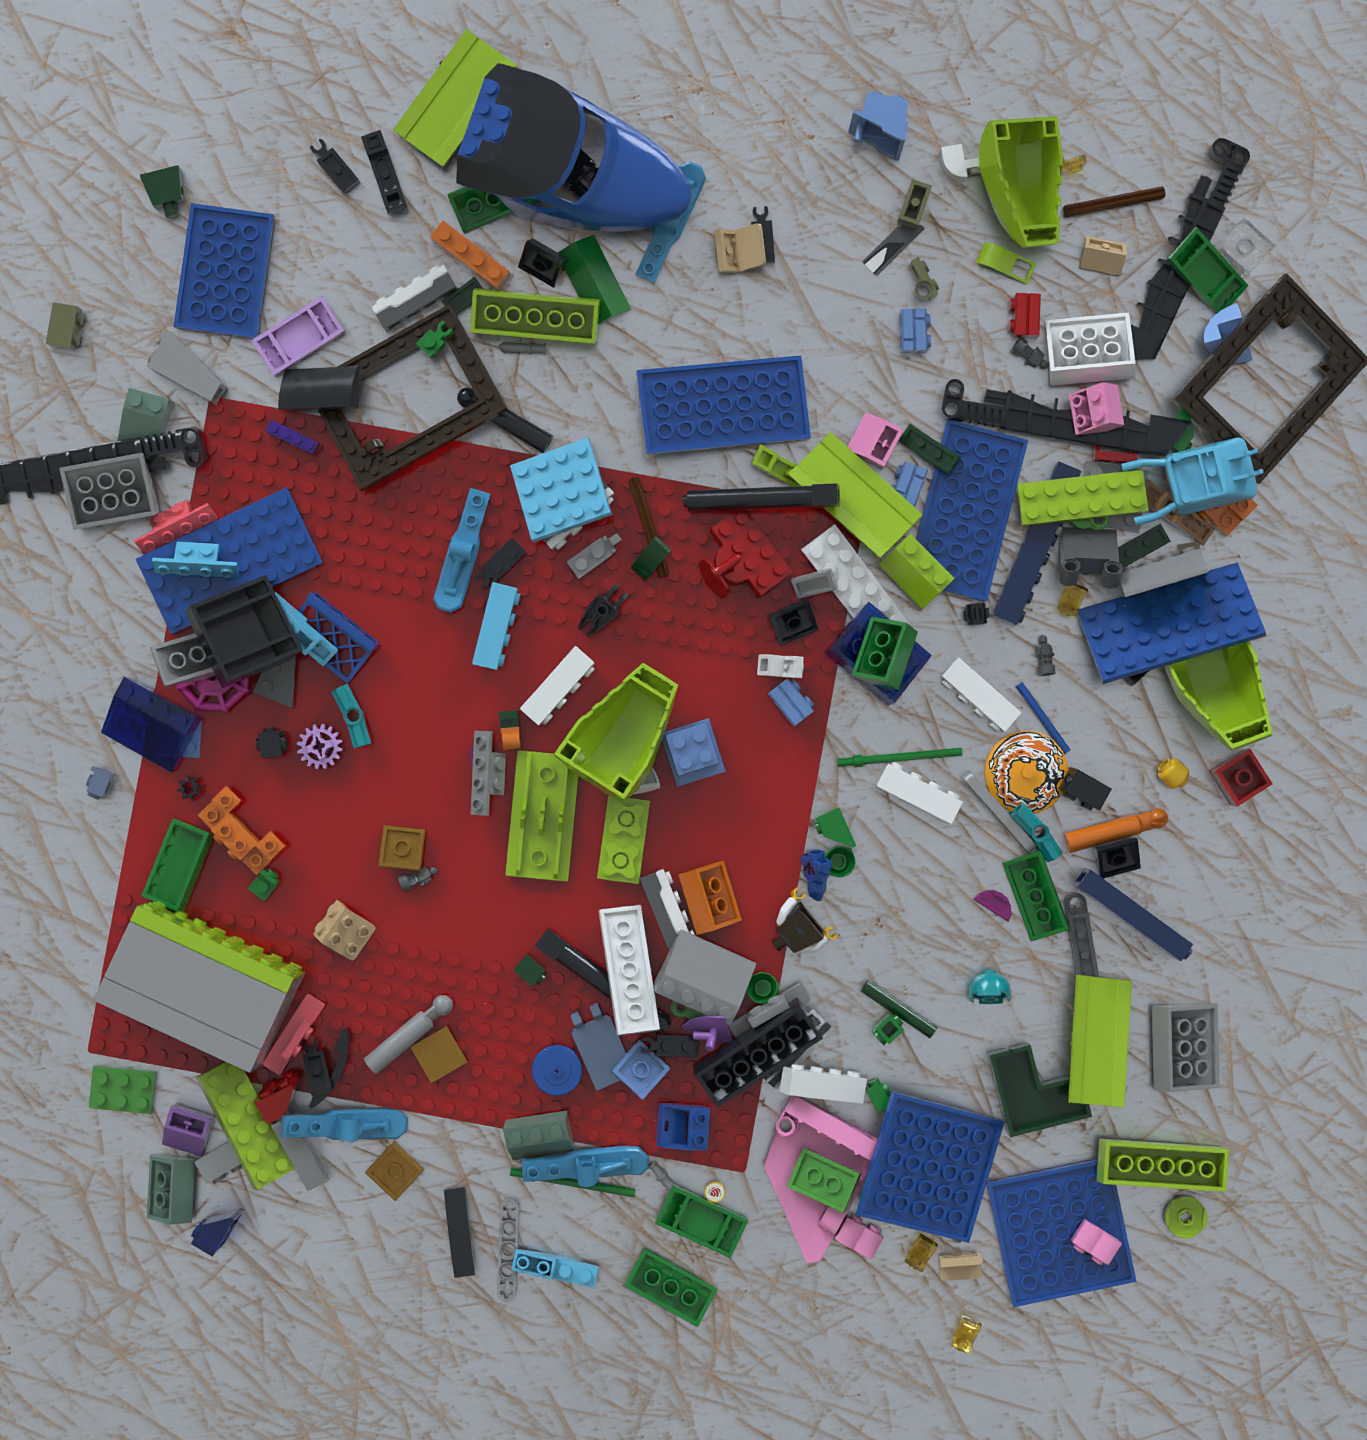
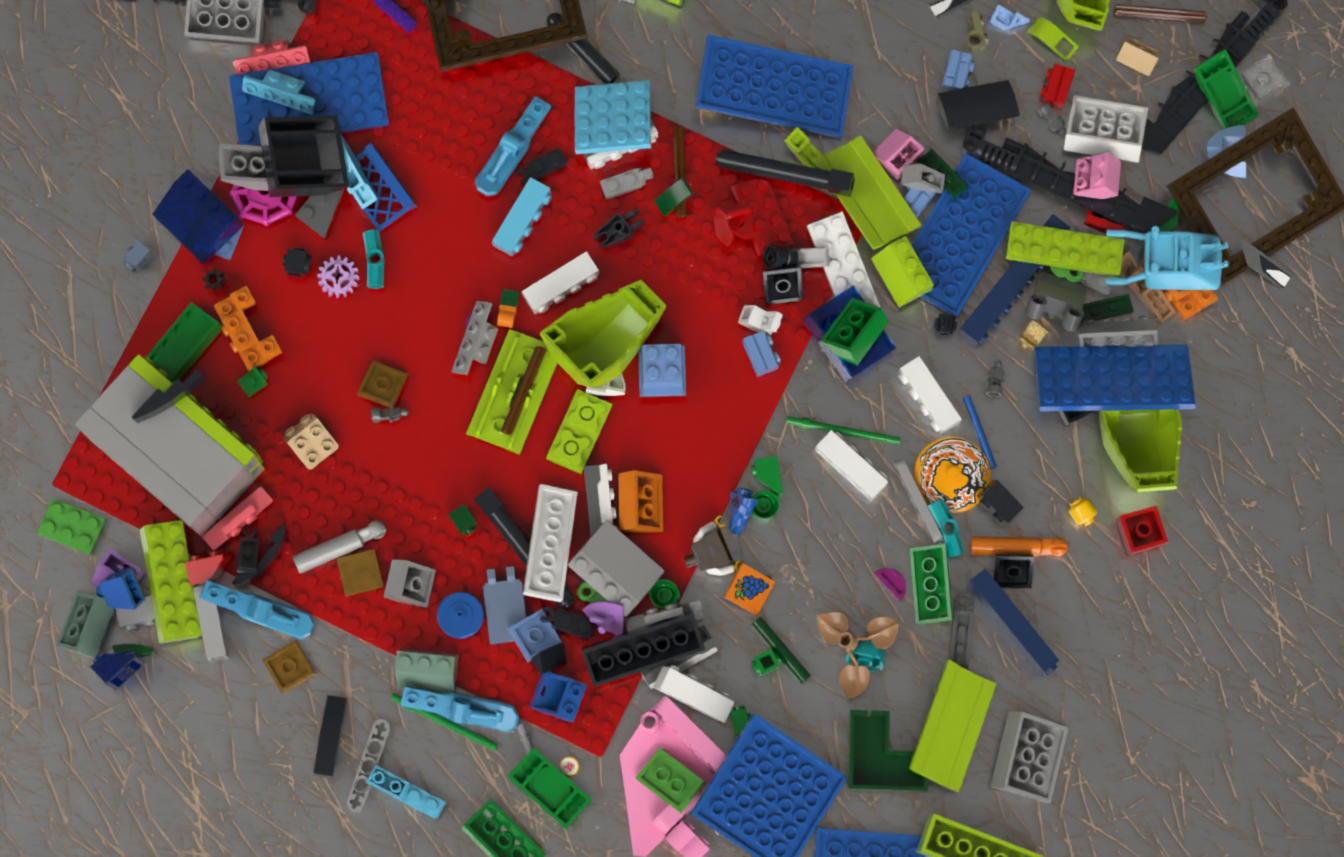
camera: 15 degrees right, 10 degrees down
none -> blue torso [96,568,145,610]
none -> dark green slope [112,644,157,659]
none -> black slope [131,370,205,423]
none -> light grey slope [384,560,436,608]
none -> reddish brown axle [501,346,546,435]
none -> black slope [531,642,567,675]
none -> orange tile [723,563,775,616]
none -> black wheel [762,245,799,269]
none -> medium nougat plant [817,612,899,699]
none -> light grey slope [901,164,945,193]
none -> black slope [936,80,1020,130]
none -> light blue slope [988,5,1030,31]
none -> sticker [1241,239,1292,289]

